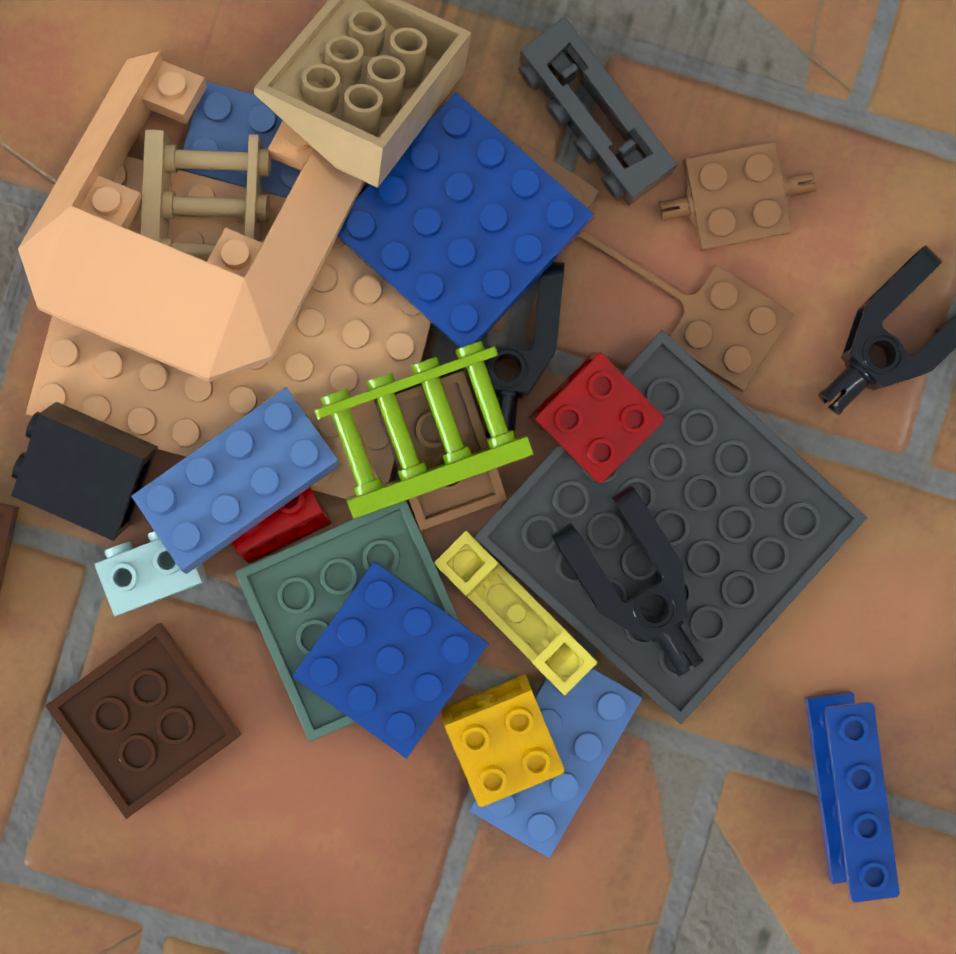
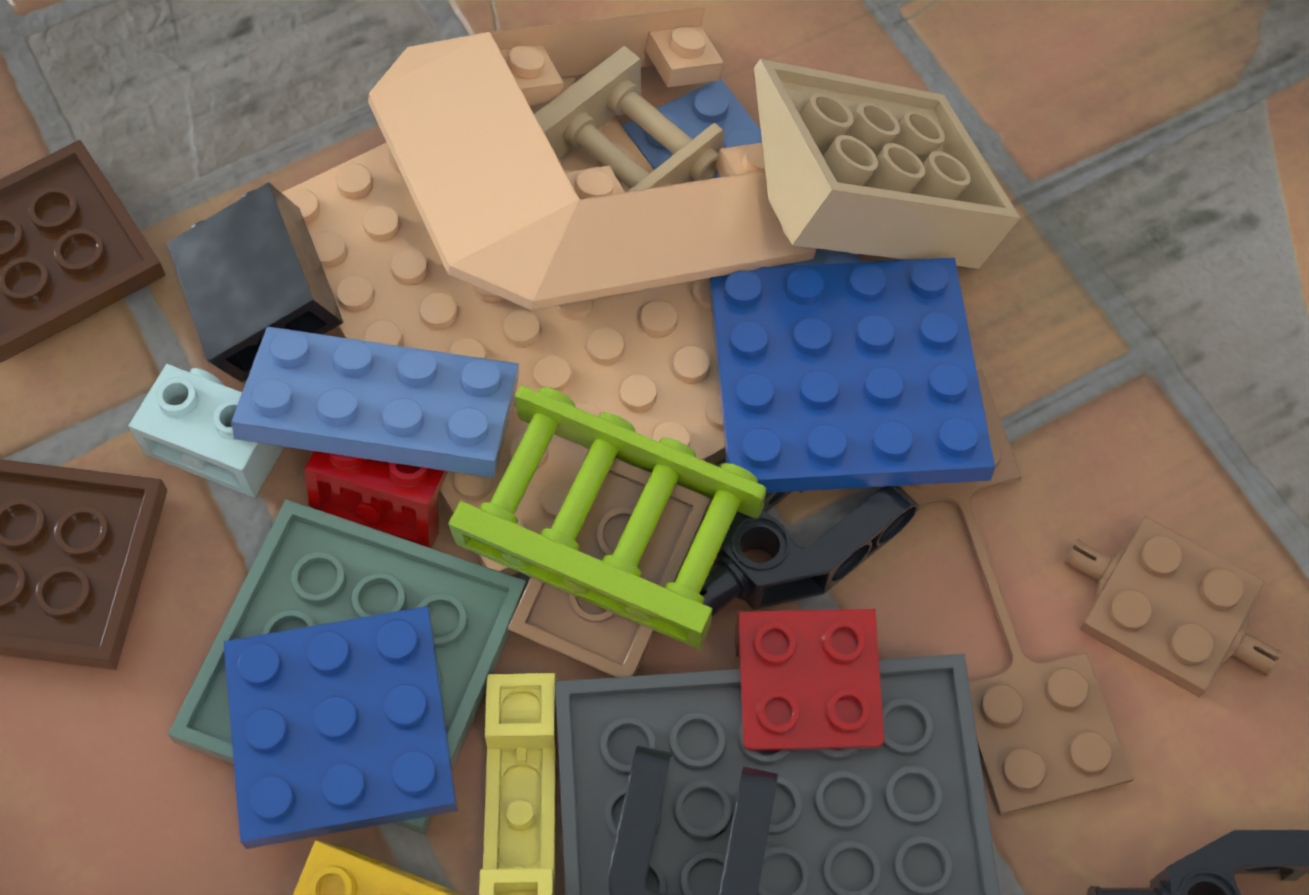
camera: 40 degrees right, 25 degrees down
dark grey brick [518,17,677,206] -> none

